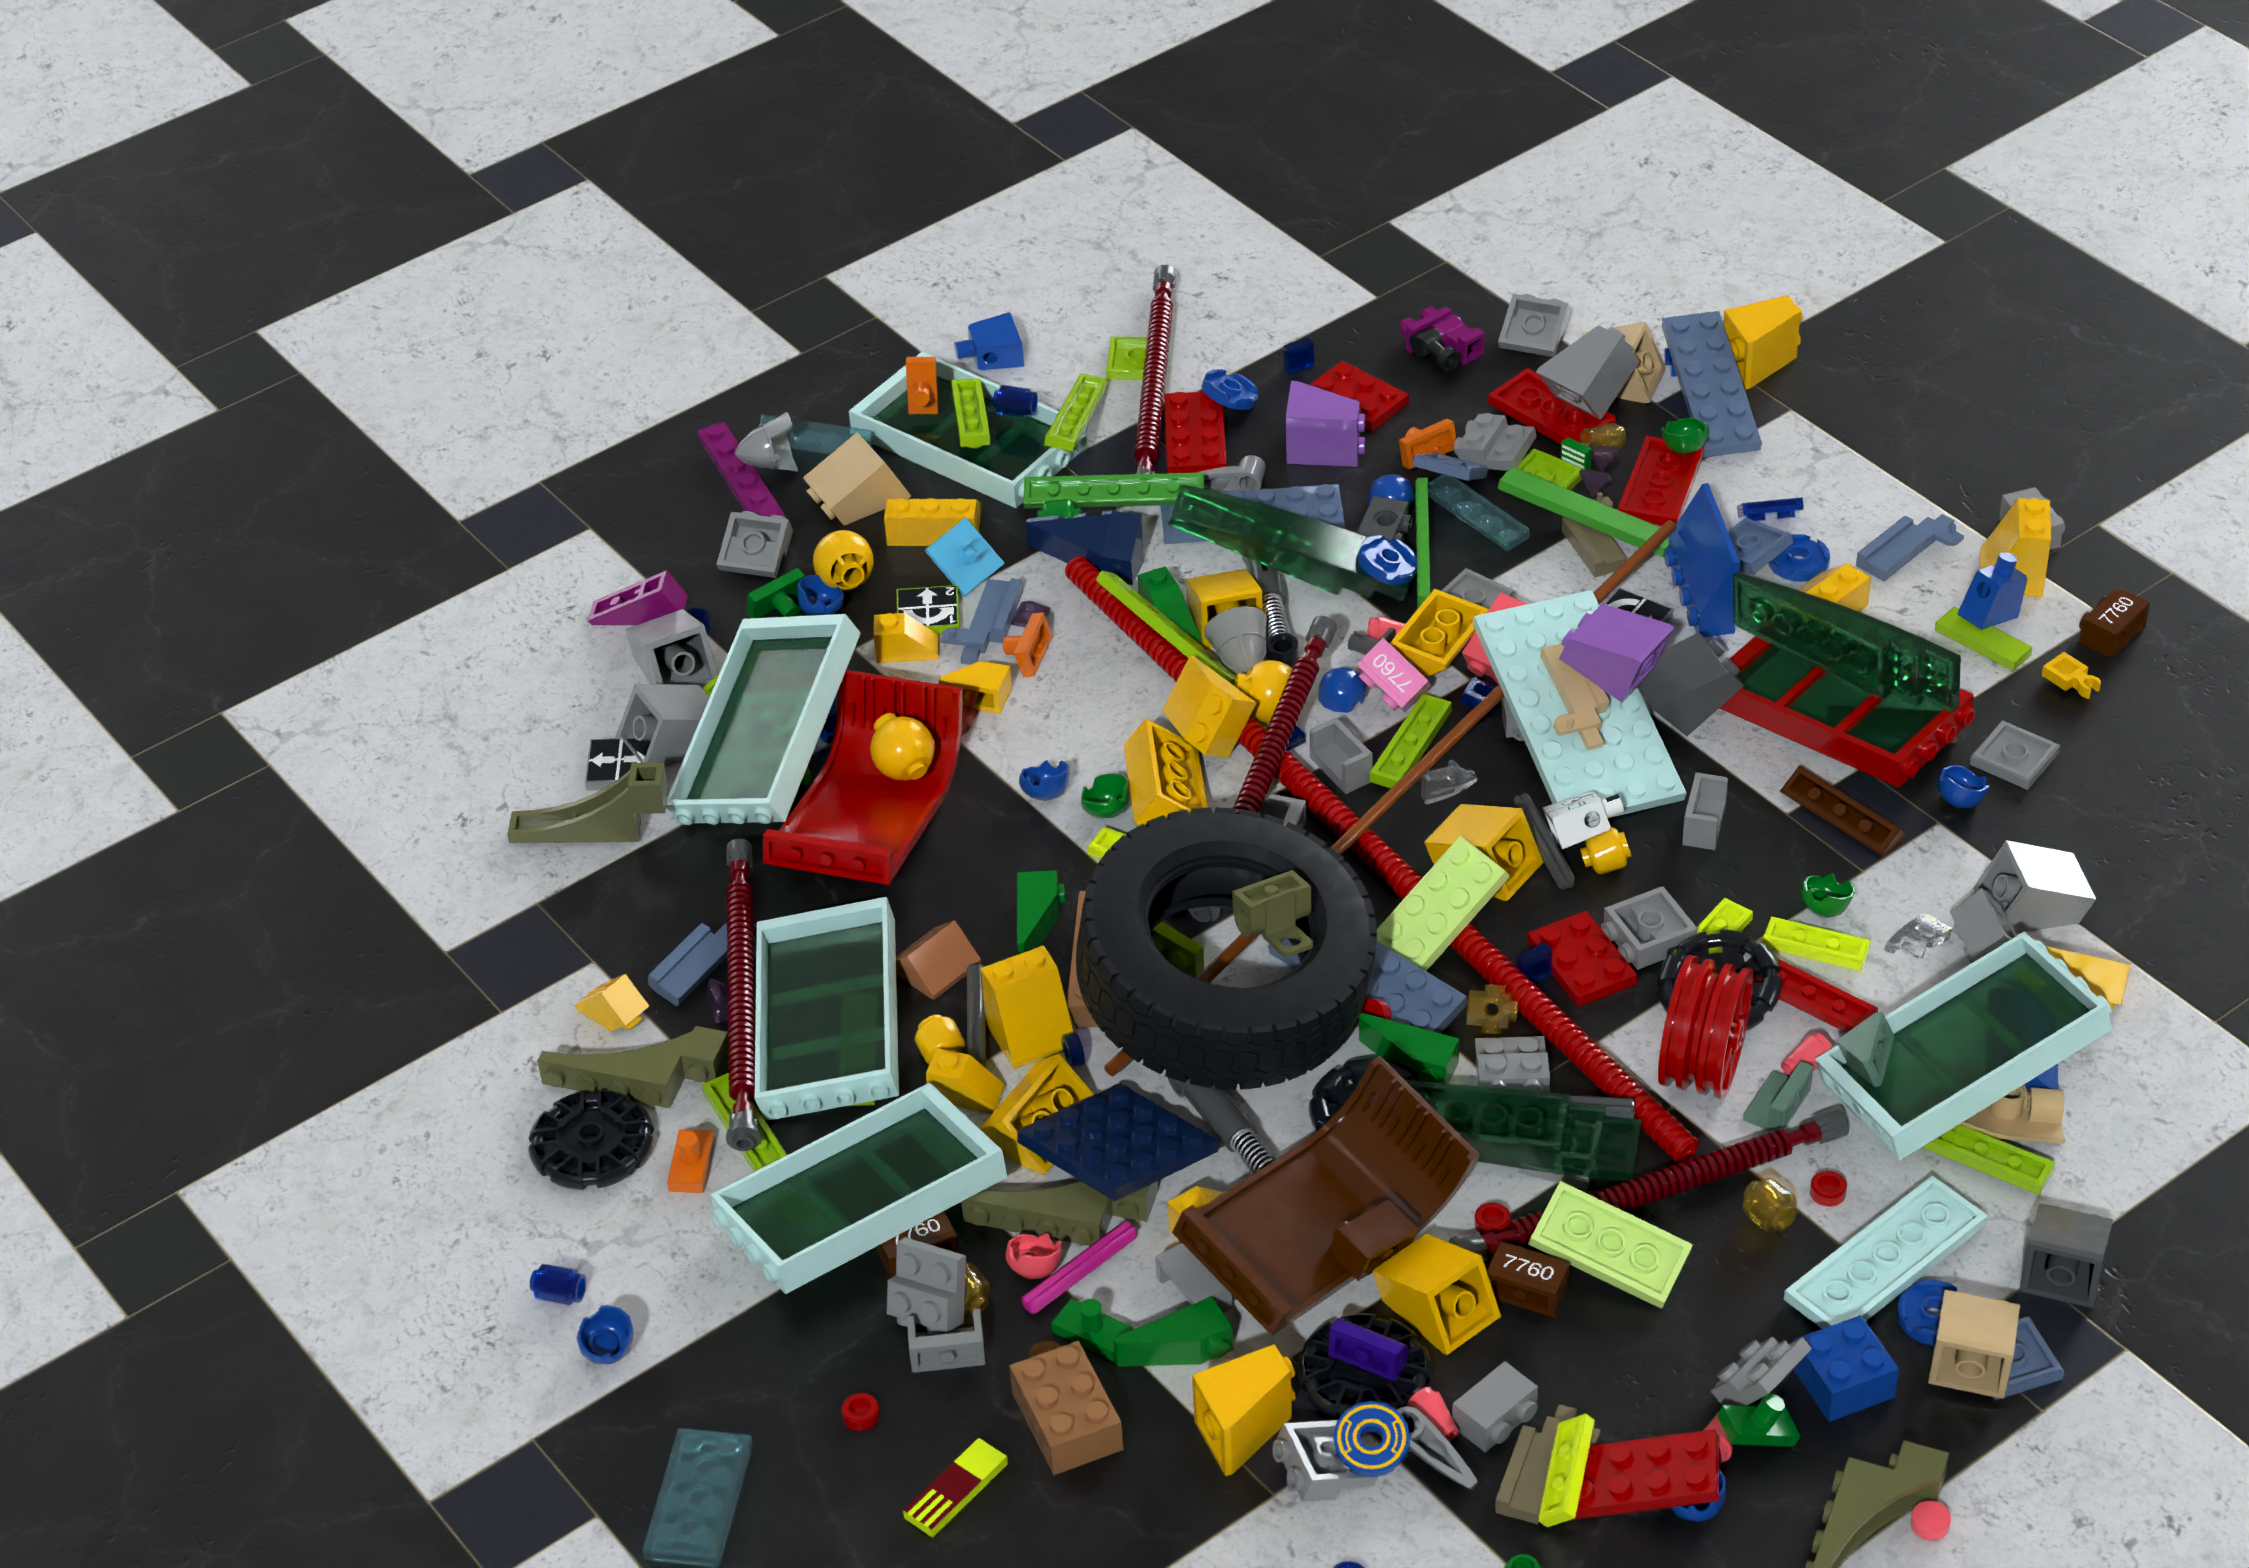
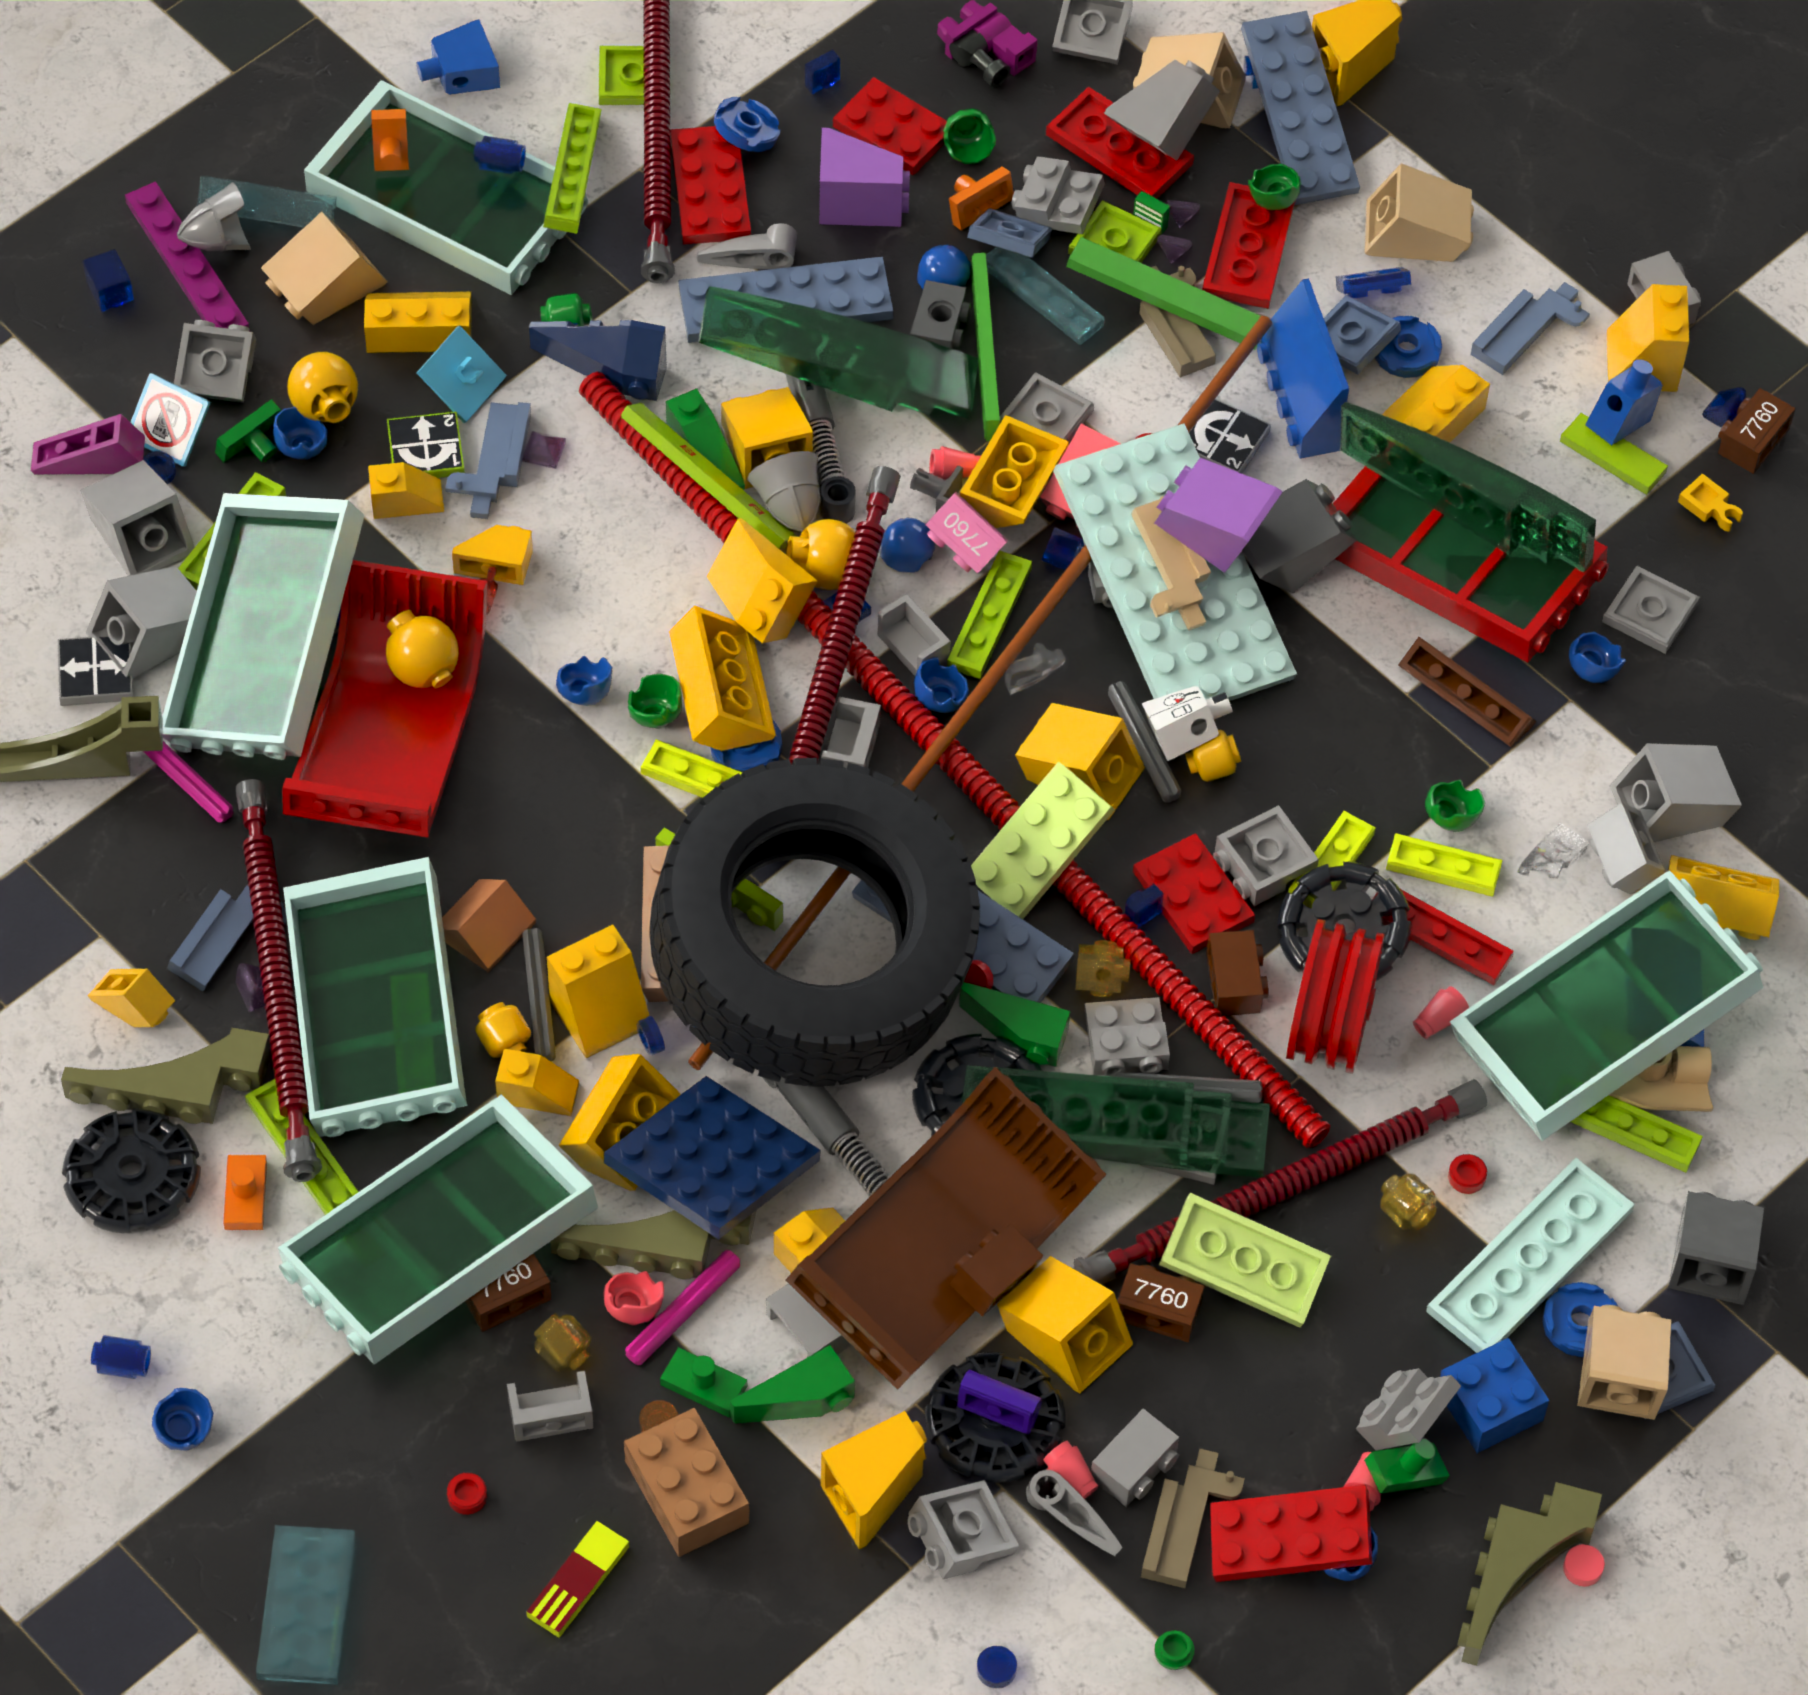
camera: 10 degrees left, 15 degrees up
light grey plate [887,1237,966,1335] -> none
lime plate [951,378,990,448] -> none
orange tile [1003,612,1053,677] -> none
green slope [1017,870,1065,954] -> none
bright green tile [1023,473,1204,508] -> none
olive piece [1232,870,1313,957] -> none
blue tile [1333,1401,1410,1478] -> none
blue tile [1357,535,1417,585] -> none
red tile [1474,1203,1511,1235] -> none
neon yellow tile [1538,1413,1595,1527] -> none
clear yellow cone [1580,423,1626,452] -> none
light grey panel [1682,772,1728,850] -> none
sand green panel [1743,1061,1813,1132] -> none
sand green slope [1836,1012,1894,1087] -> none
none -> clear blue brick [83,249,134,312]
none -> piece [131,373,211,467]
none -> dark pink axle [143,741,234,823]
none -> blue hair [914,657,969,713]
none -> green hair [943,108,996,164]
none -> reddish brown brick [1206,930,1269,1016]
none -> tan slope [1365,163,1474,262]
none -> clear blue slope [1702,387,1746,428]

